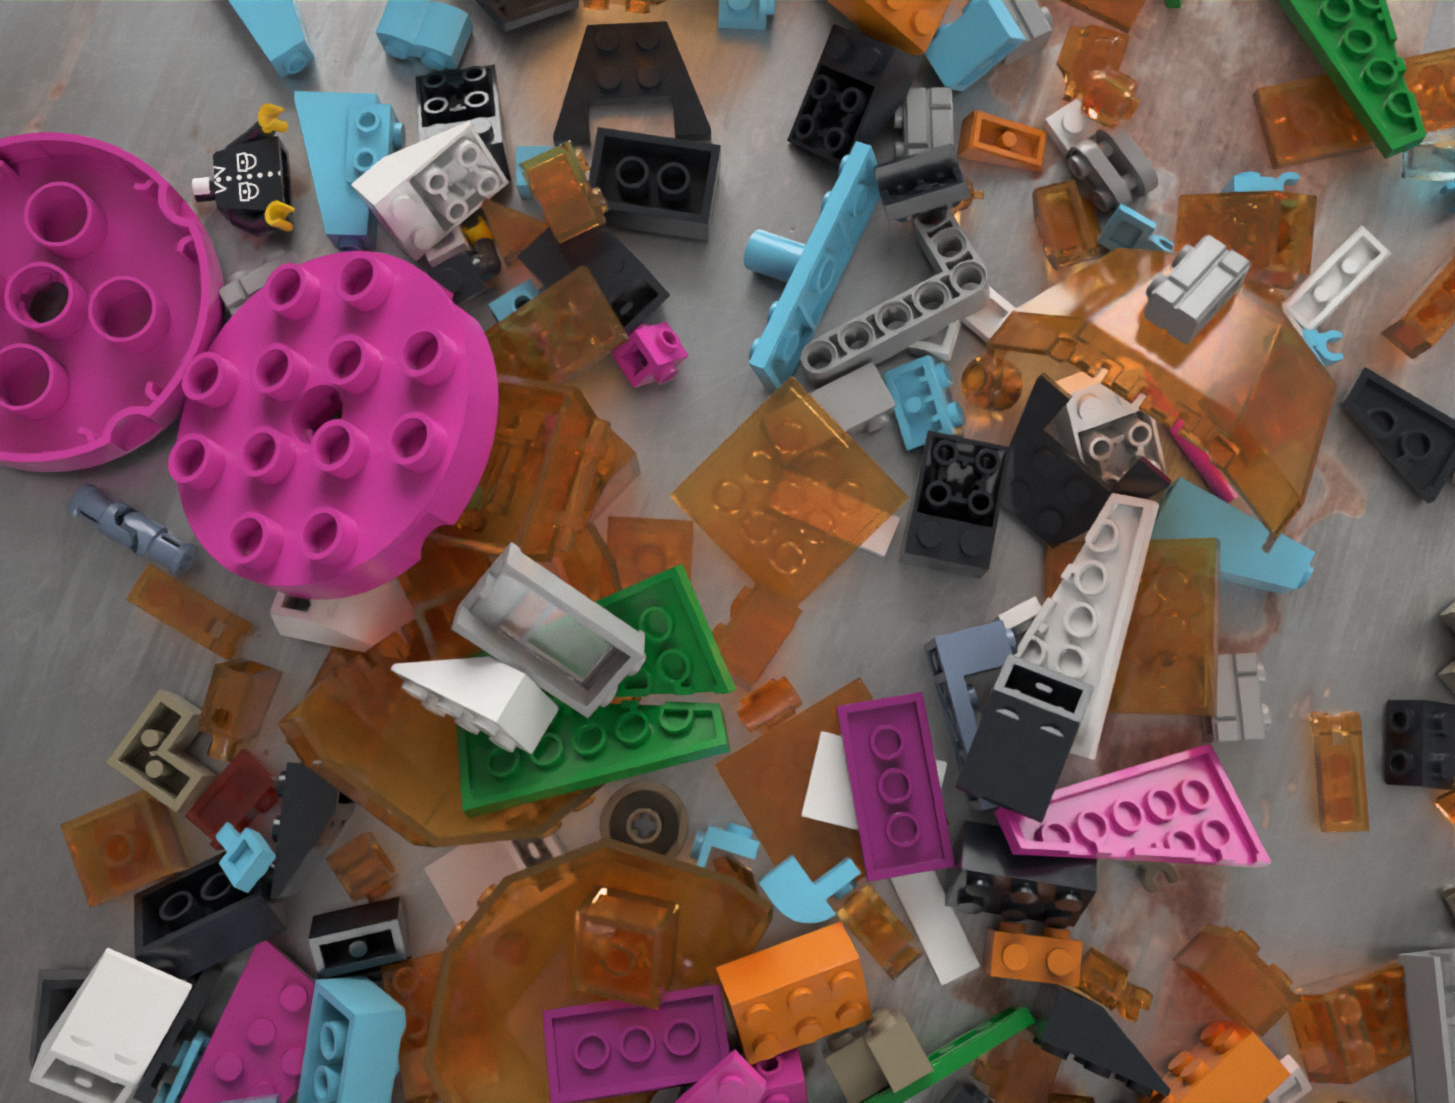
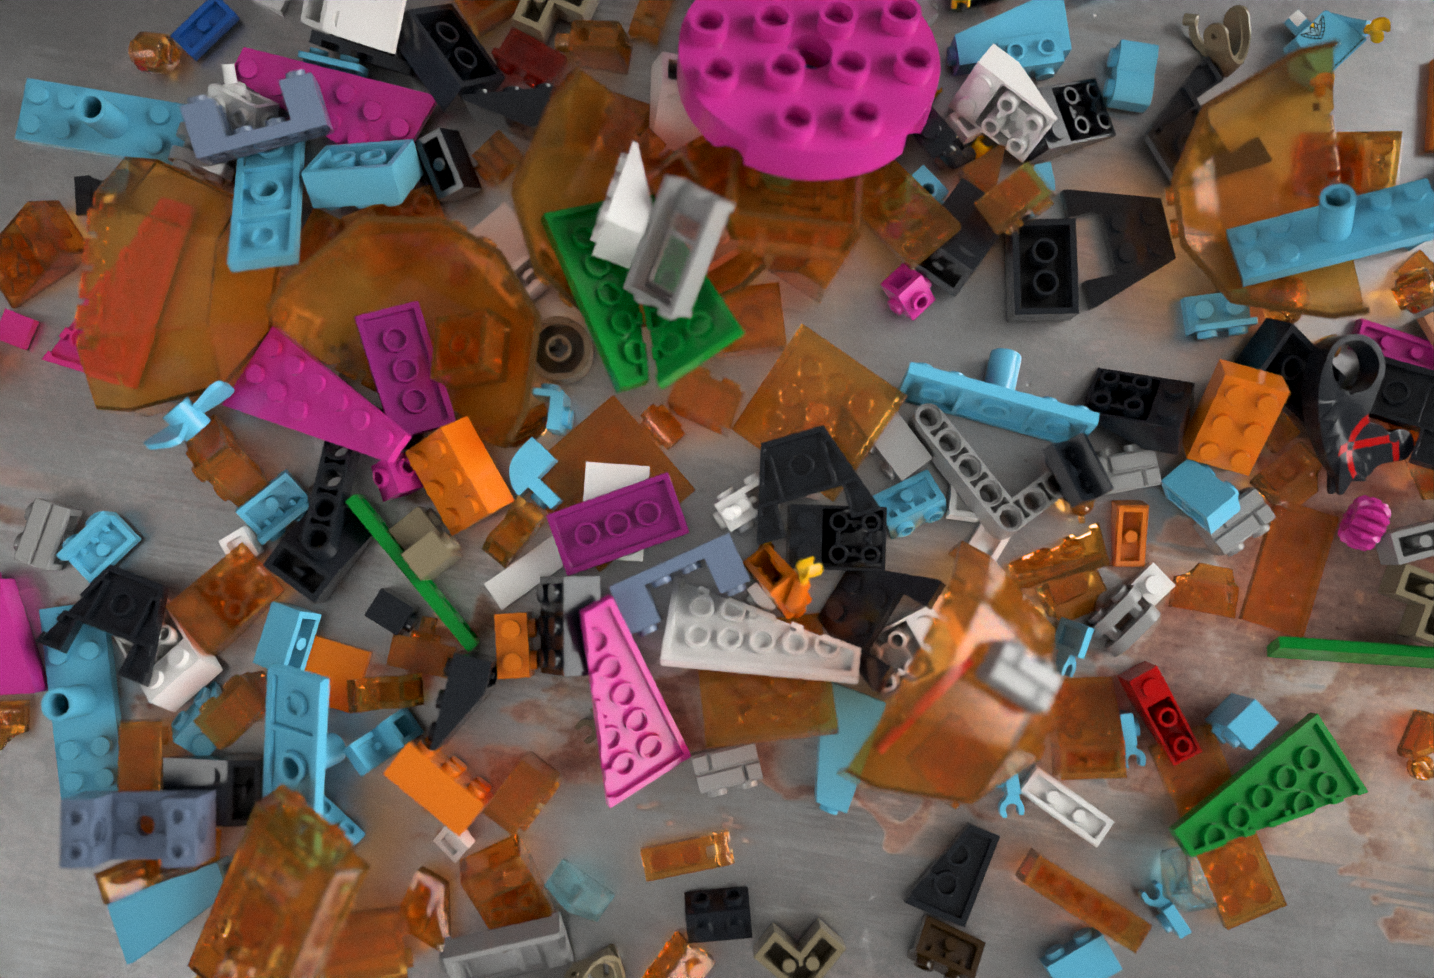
camera: 85 degrees right, 5 degrees up
medium azure plate [216,822,276,893] -> none
black slope [955,654,1095,823] -> none
clear orange head [961,354,1024,412] -> none
clear orange plate [1074,947,1153,1023] -> none
clear orange head [1077,66,1142,128] -> none
none -> clear light blue slope [544,858,616,922]
none -> white brick [712,470,782,535]
none -> orange torso [742,541,823,619]
none -> black wing [757,425,880,545]
none -> clear orange wing [1009,522,1110,590]
none -> red slope [1117,661,1202,767]
none -> medium azure brick [1204,693,1278,751]

